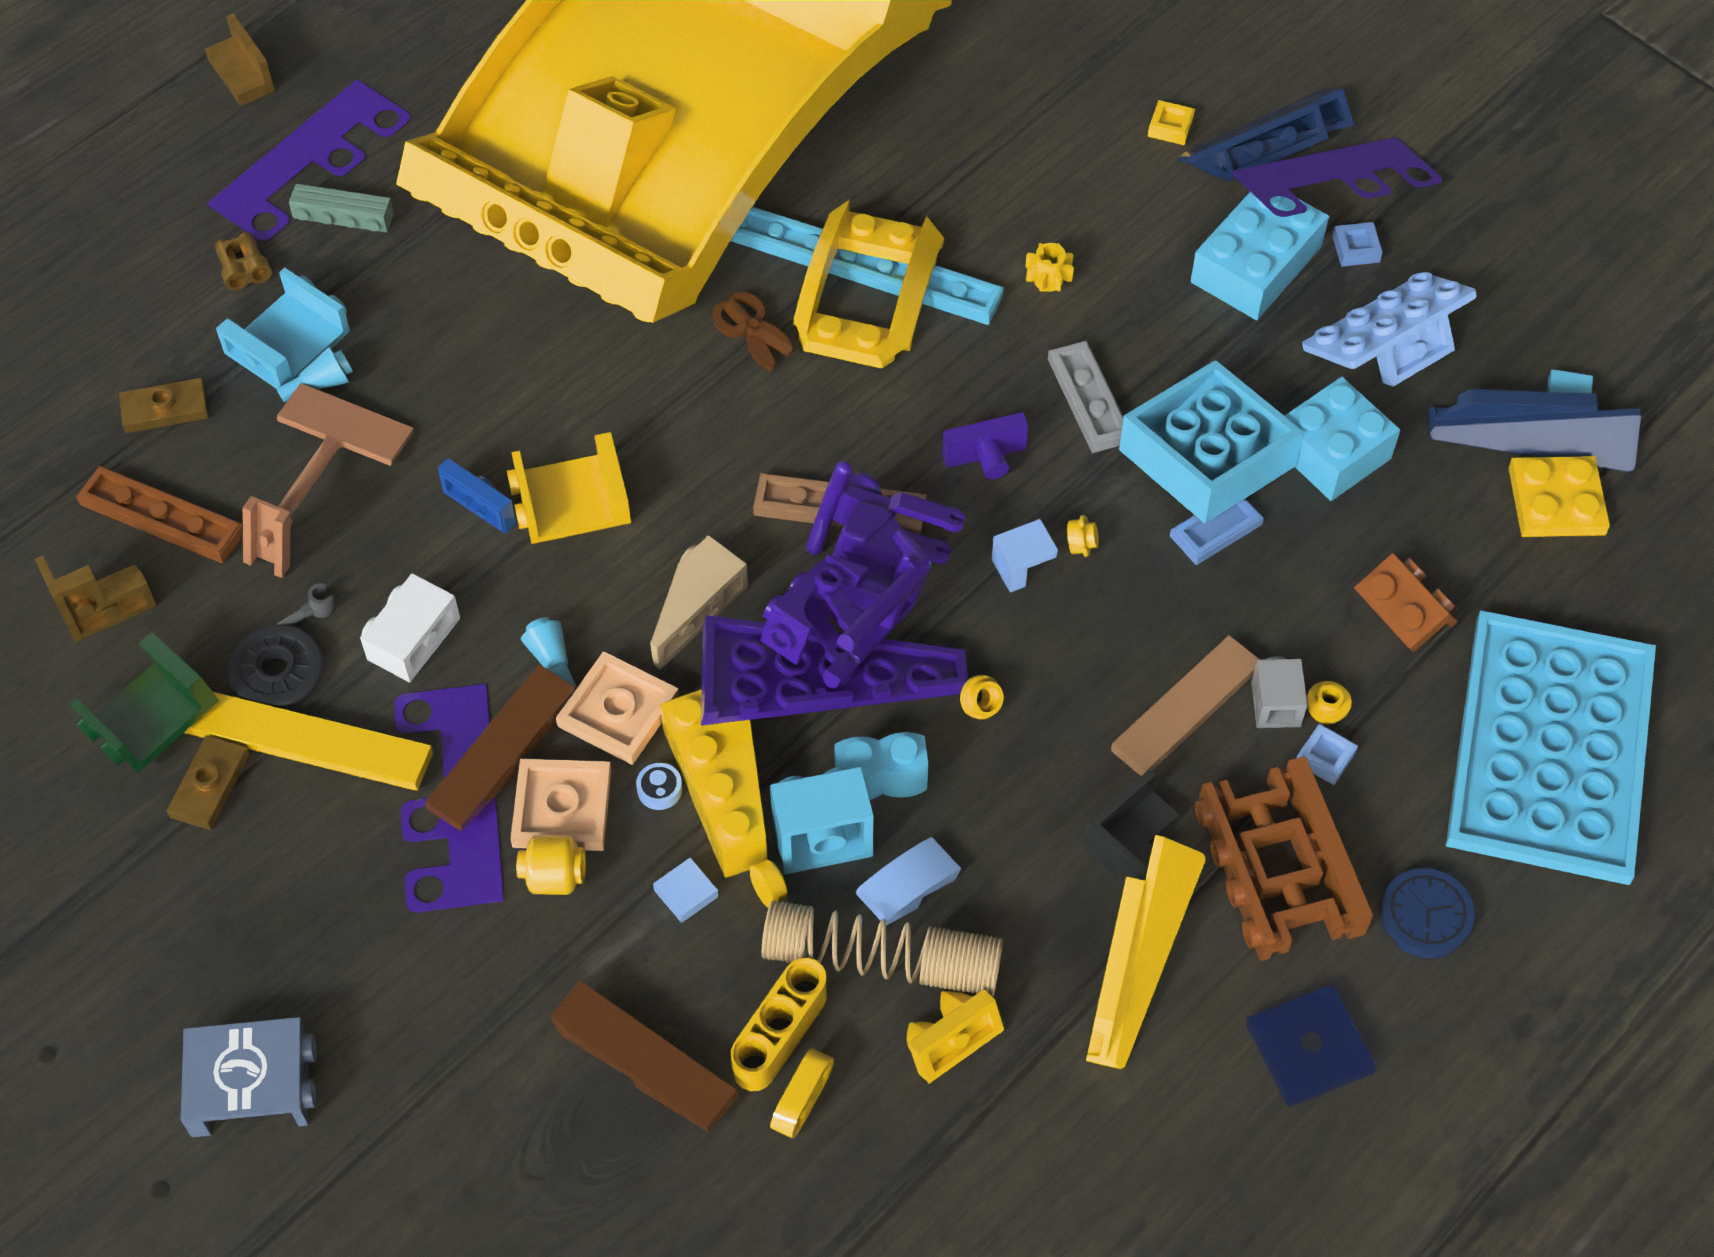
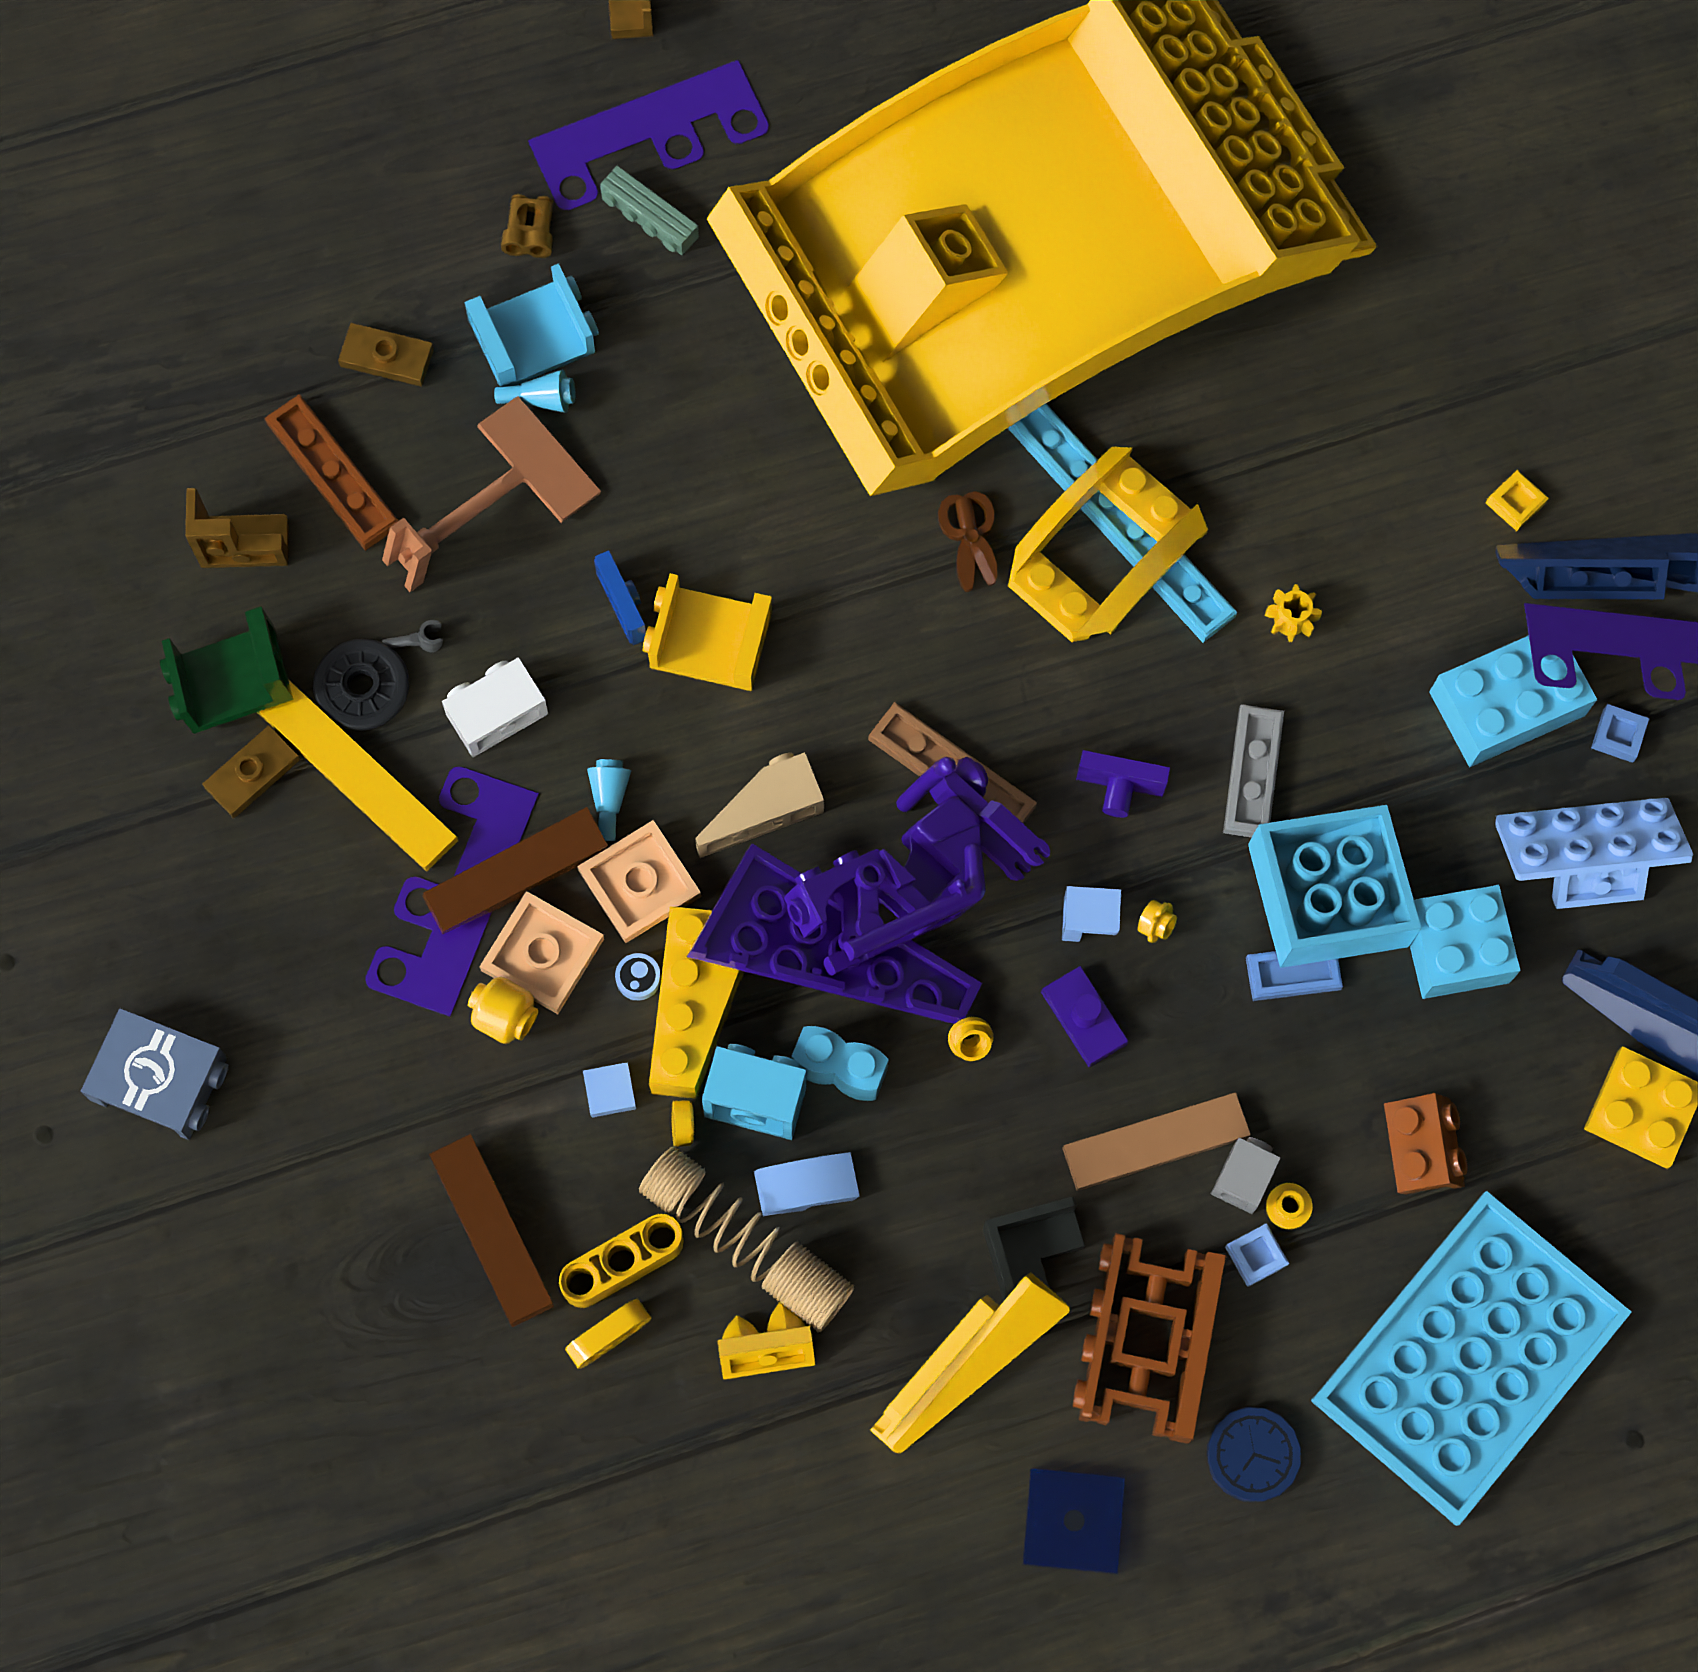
camera: 25 degrees right, 15 degrees up
none -> dark purple tile [1041,966,1128,1068]

